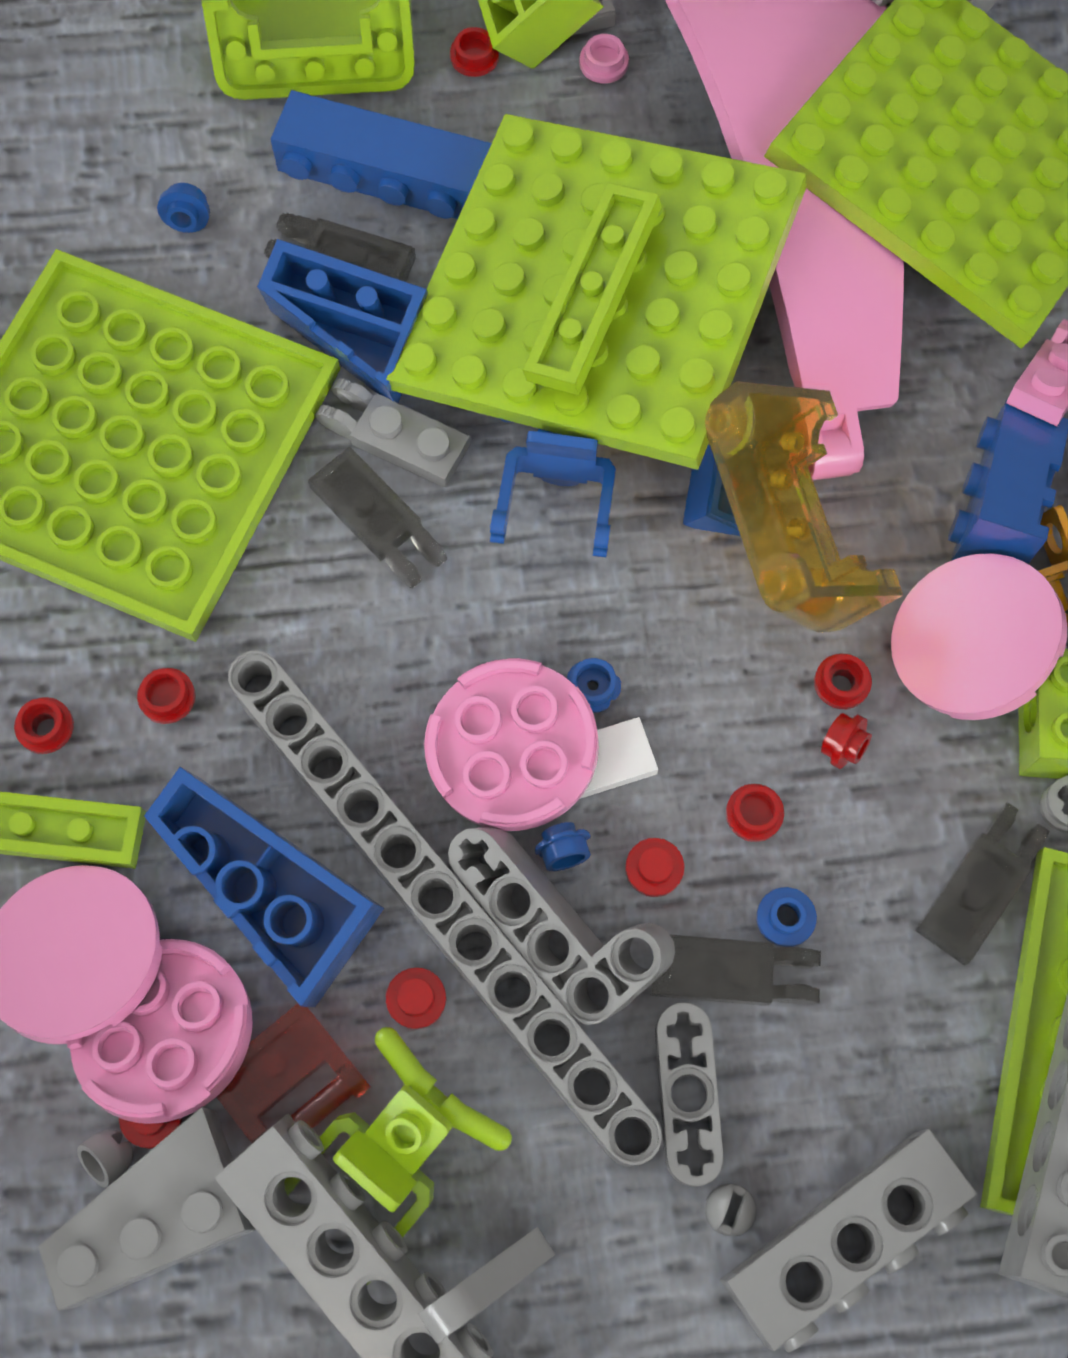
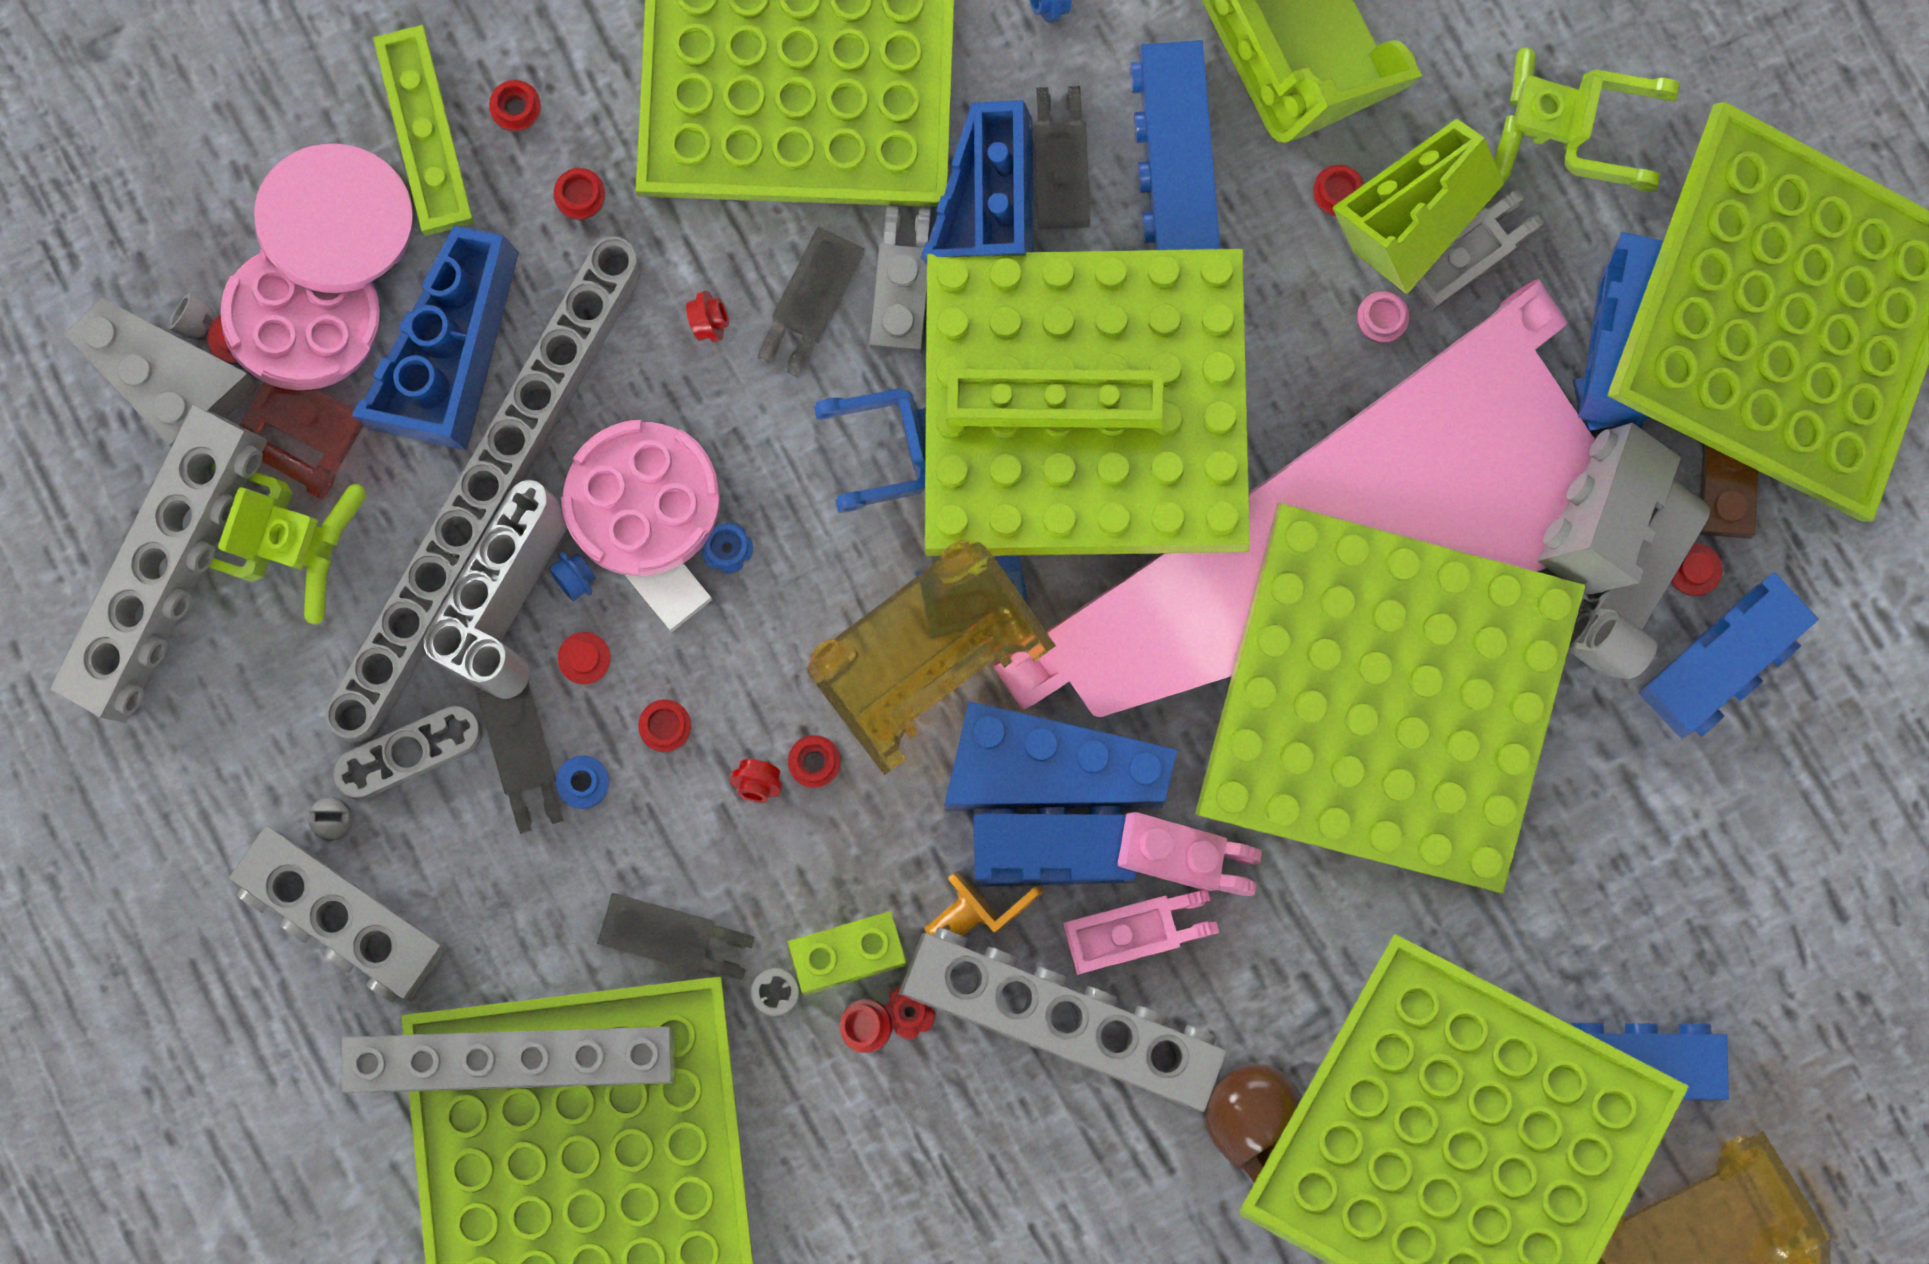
camera: 70 degrees right, 10 degrees up
red plate [386,967,446,1029] -> none
light grey beam [418,1227,555,1344] -> none
bright pink tile [891,554,1067,720] -> none
none -> red plate [686,290,729,342]
none -> blue wedge [944,701,1177,811]

